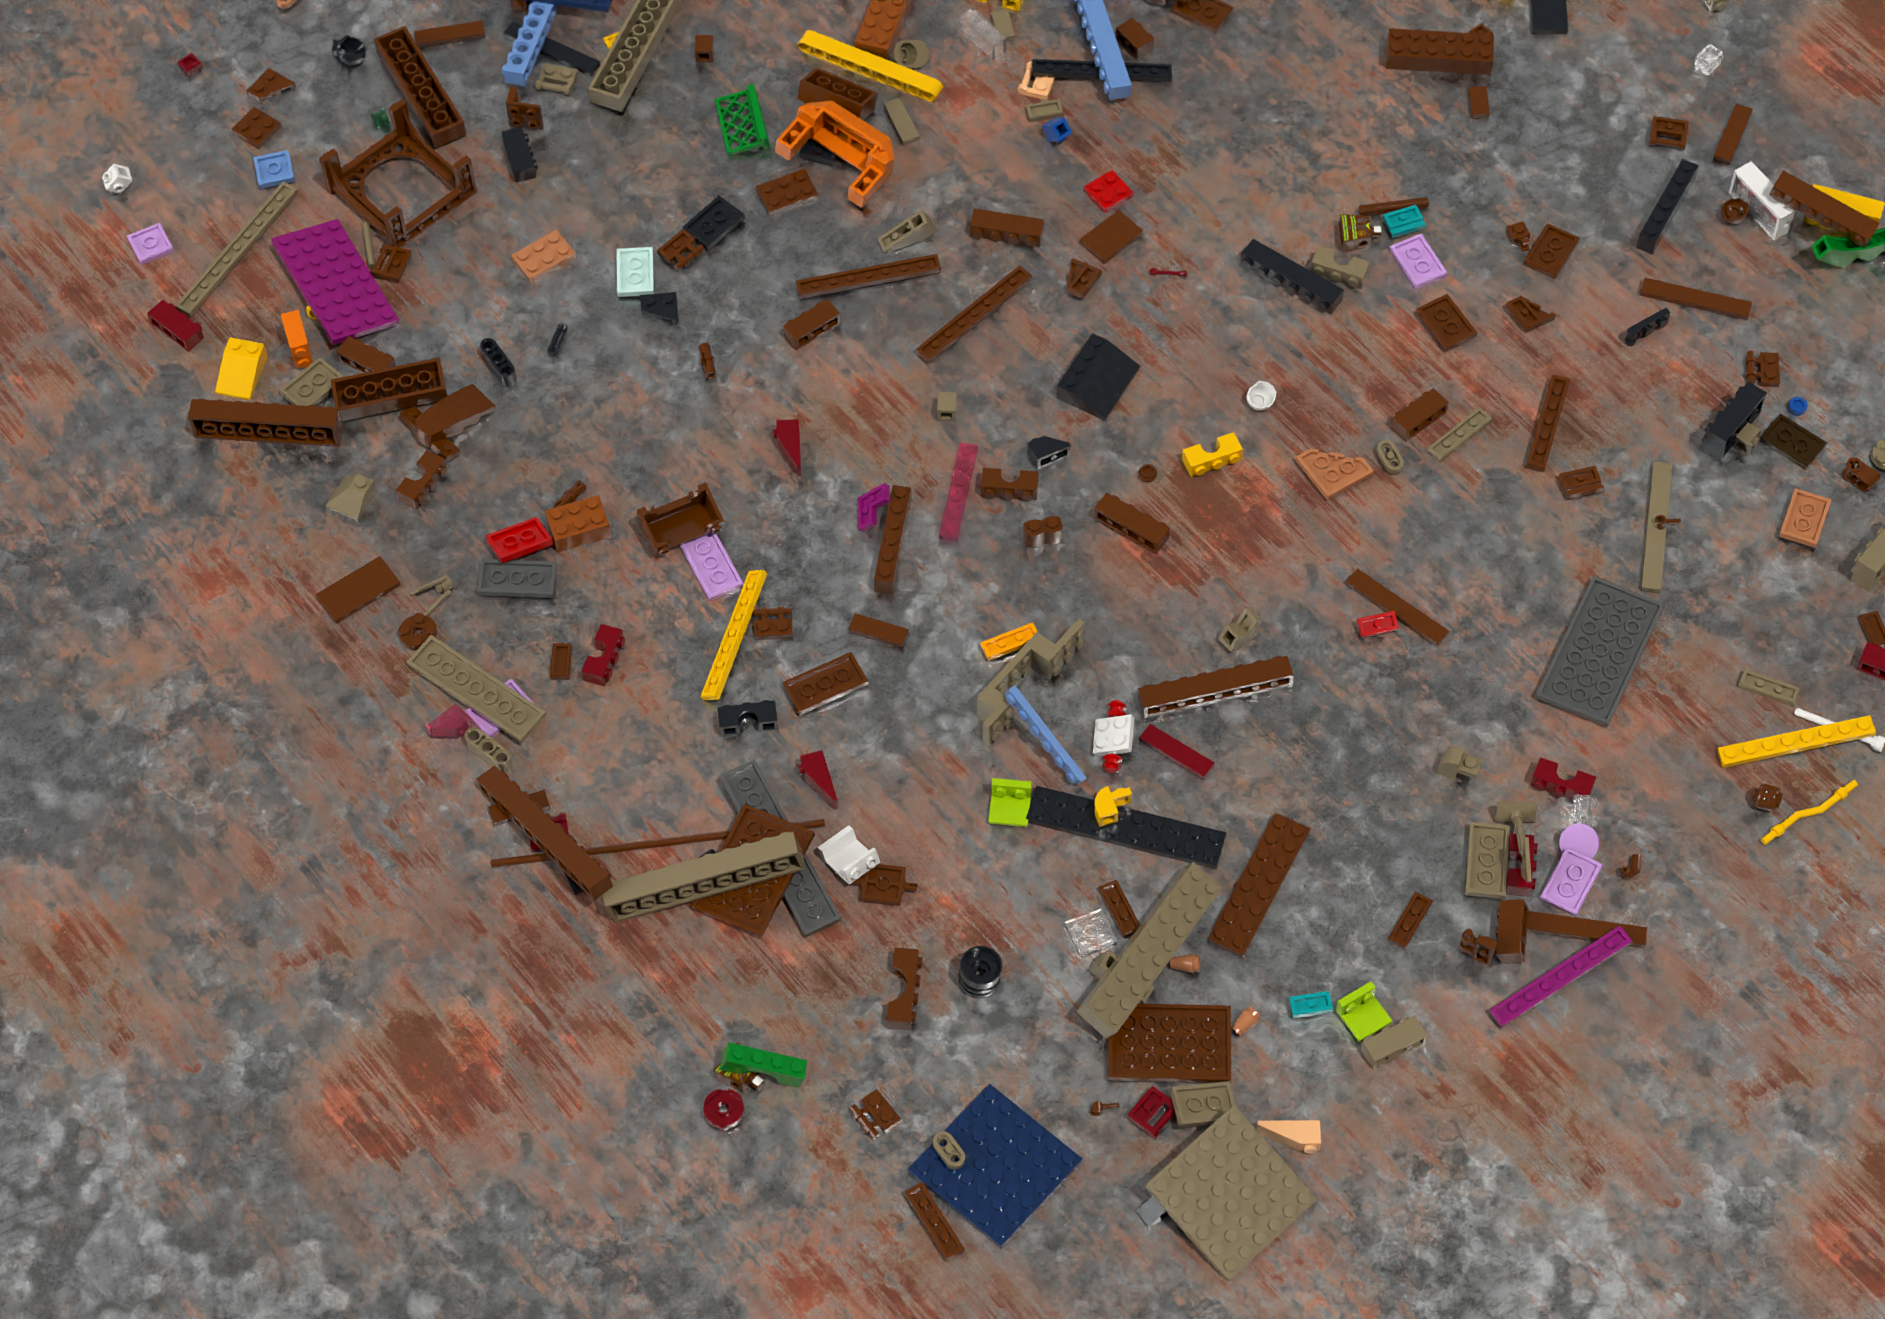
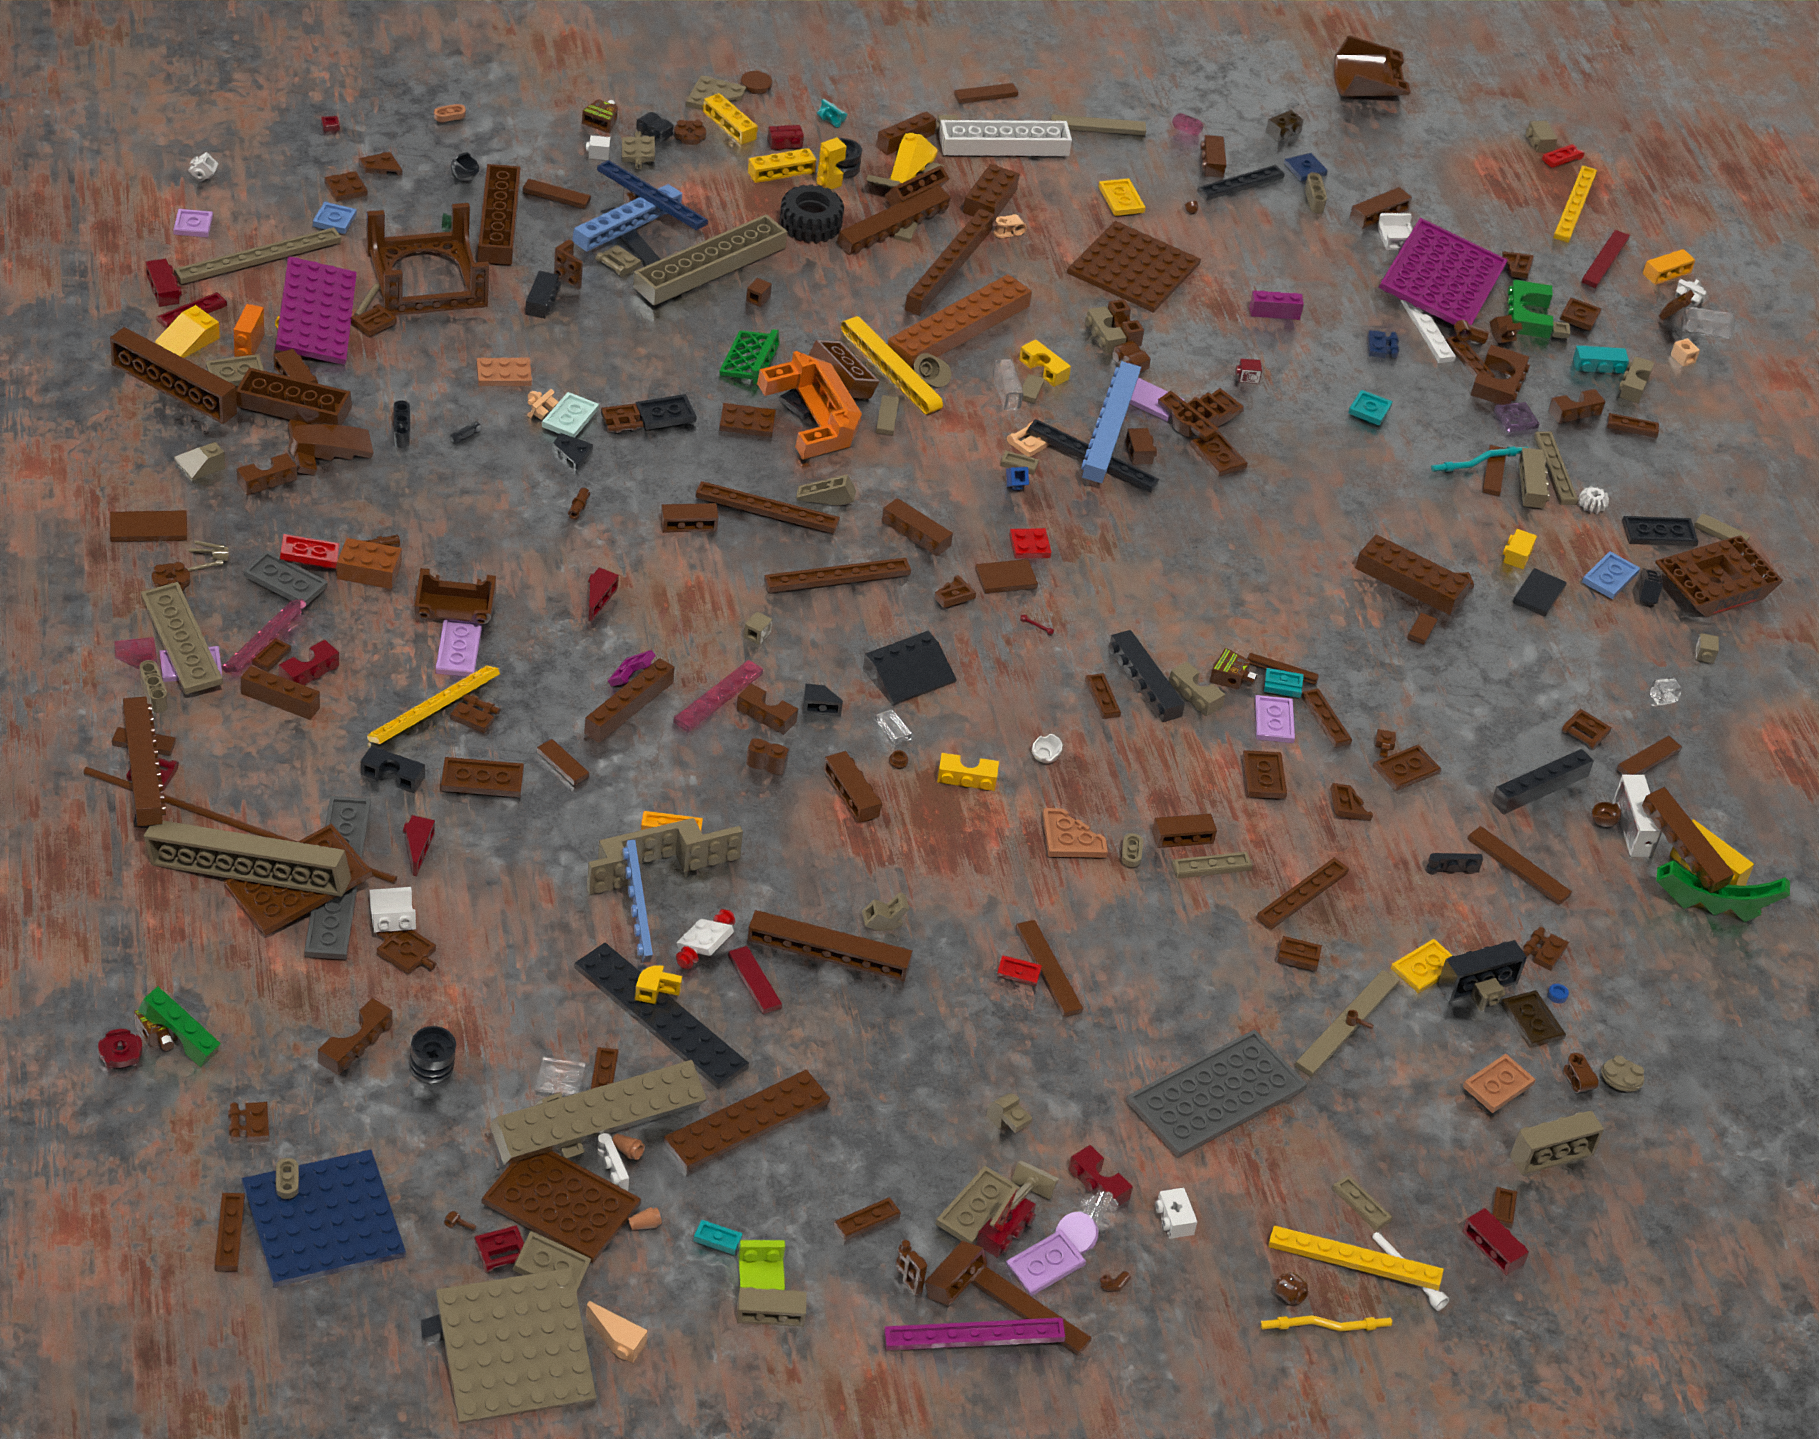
camera: 20 degrees right, 15 degrees down
lime bracket [989,778,1032,827] -> none
none -> dark red tile [157,292,227,329]
none -> clear pink plate [222,598,306,673]
none -> reddish brown brick [241,665,320,720]
none -> light nougat hips [527,389,559,421]
none -> white plate [597,1133,629,1191]
none -> clear tile [875,709,912,744]
none -> reddish brown tile [1085,673,1121,719]
none -> white brick [1155,1188,1197,1239]
none -> reddish brown tile [1301,688,1352,748]
none -> yellow tile [1391,939,1453,994]

